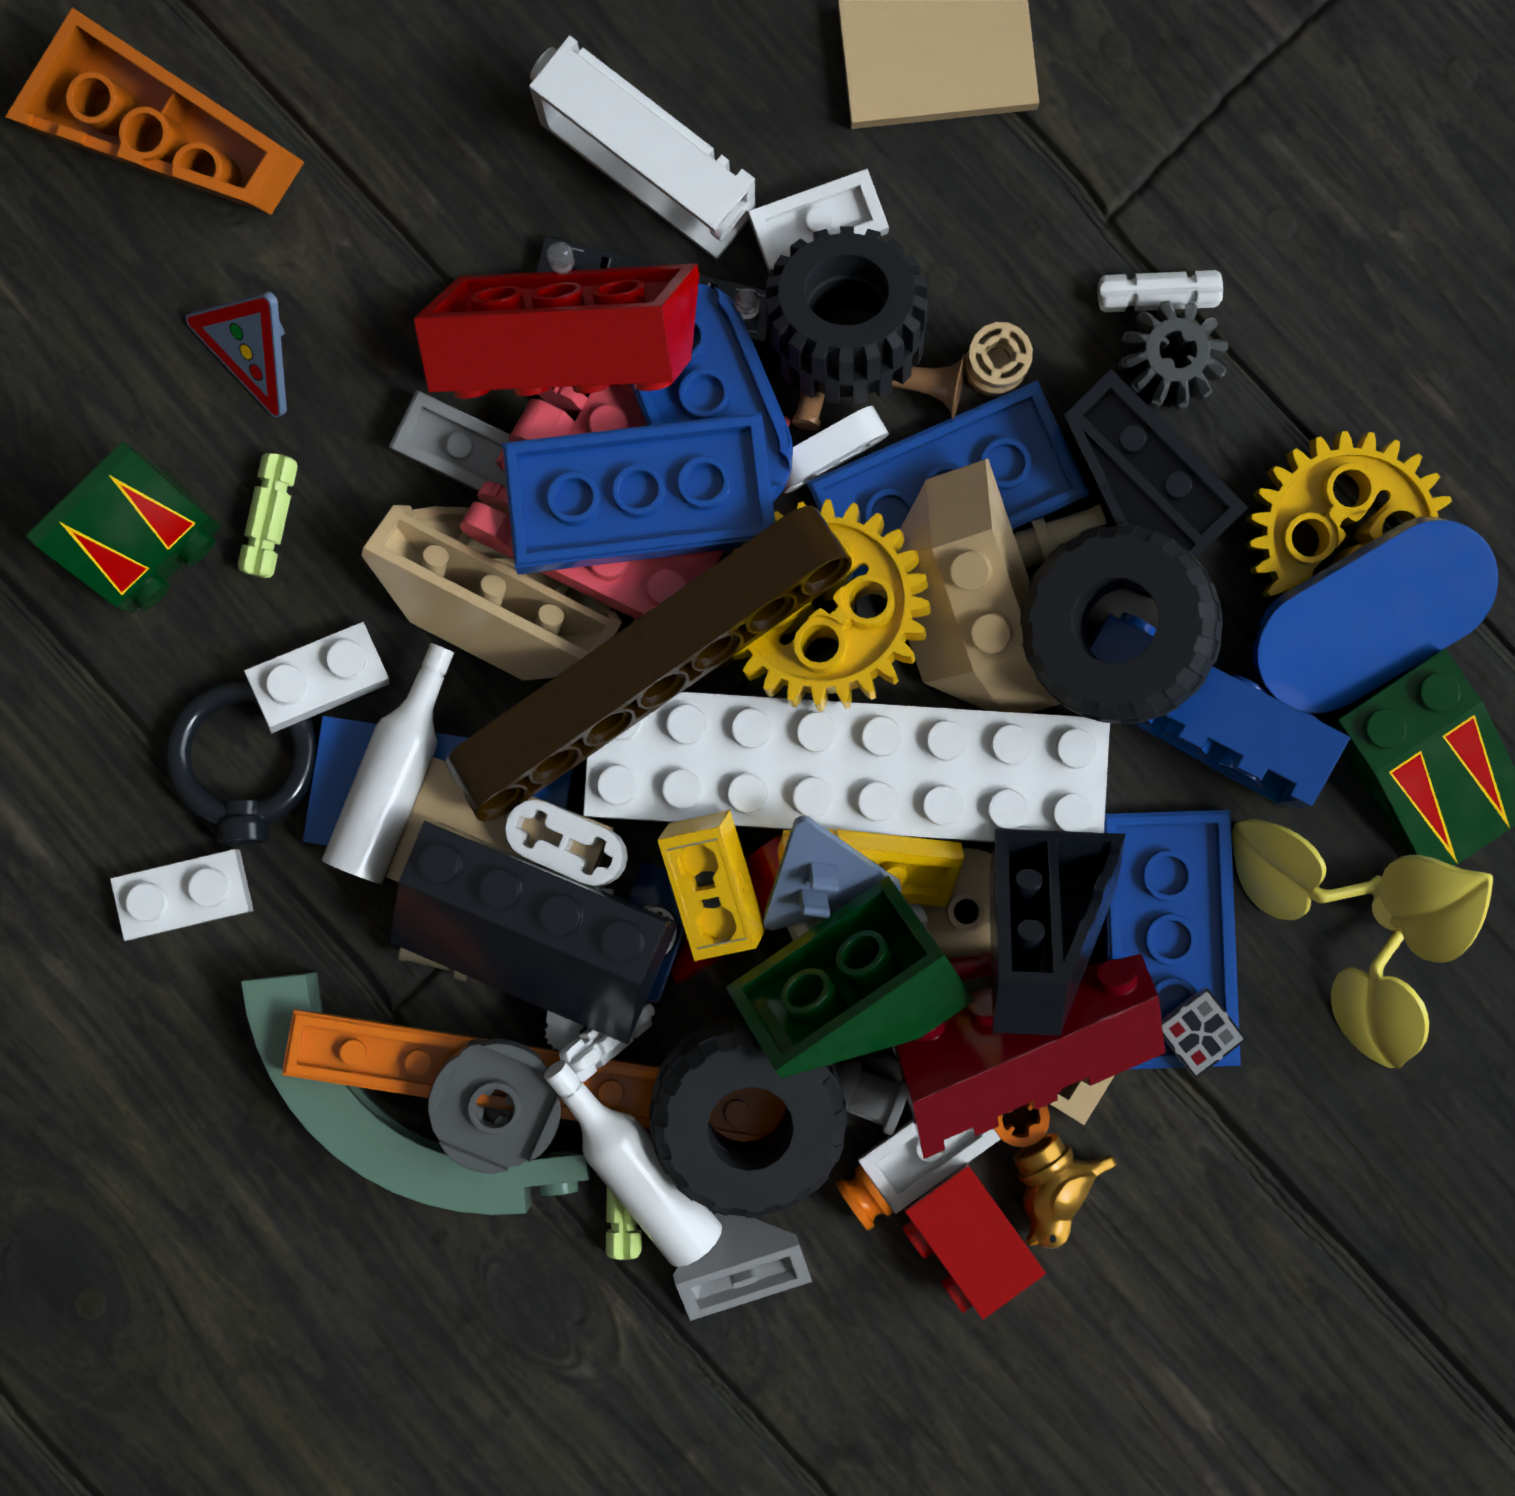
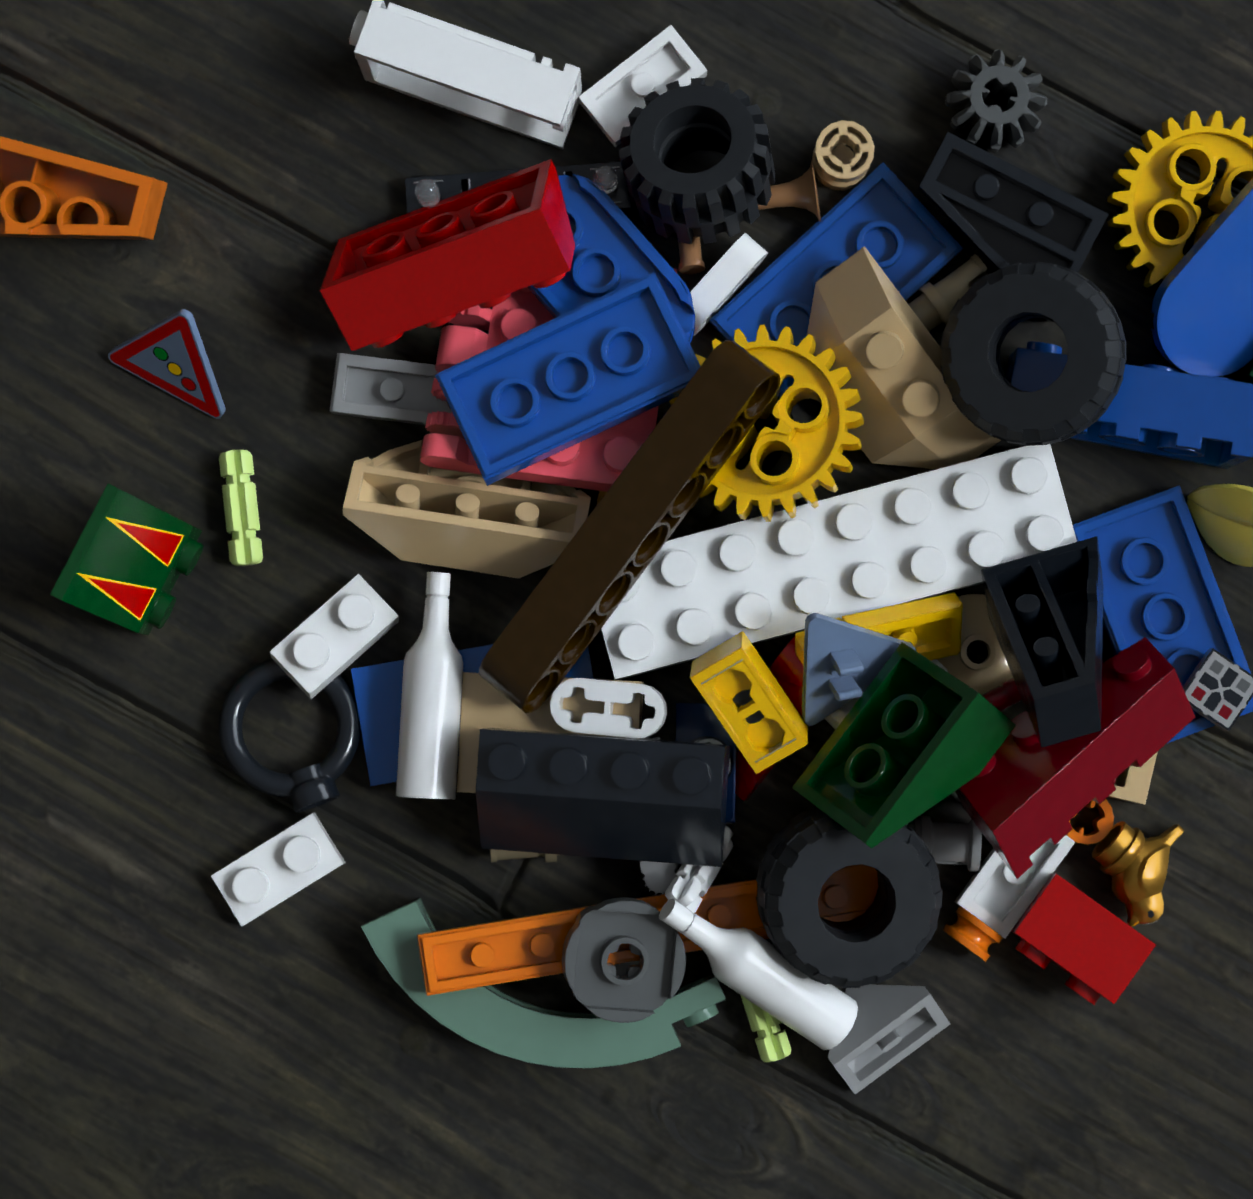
camera: 20 degrees left, 0 degrees up
white axle [1097,270,1223,312] -> none

